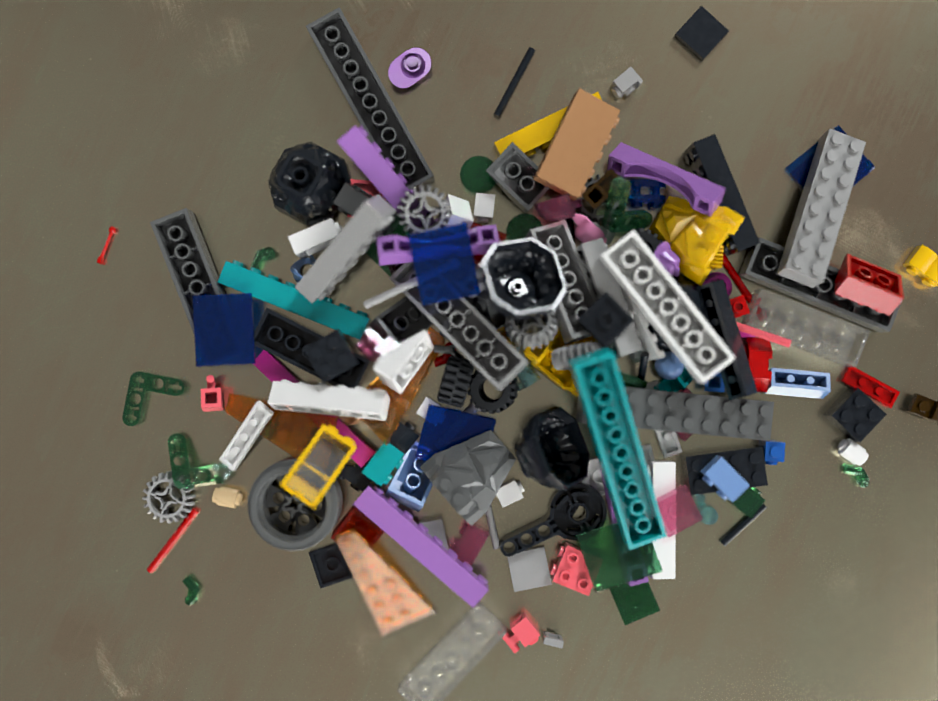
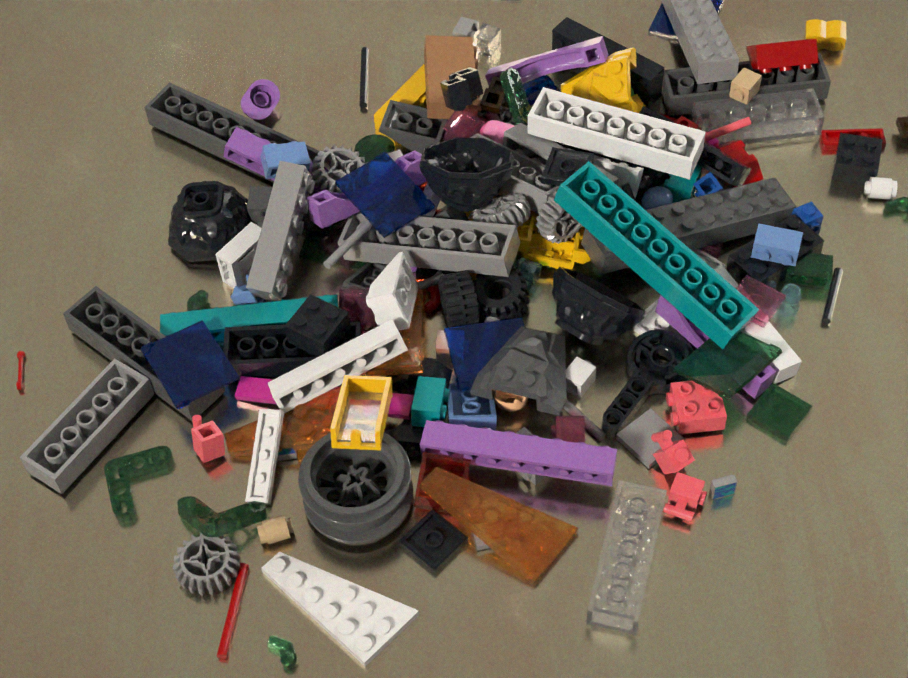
camera: 25 degrees left, 35 degrees down
medium blue brick [765,368,831,399] -> none
none -> light grey brick [20,358,155,494]
none -> medium blue brick [260,141,311,179]
none -> white wing [261,552,419,667]
none -> black brick [440,67,484,111]
none -> clear brick [473,23,501,57]
none -> coral brick [651,430,695,475]
none -> tan brick [729,68,762,105]

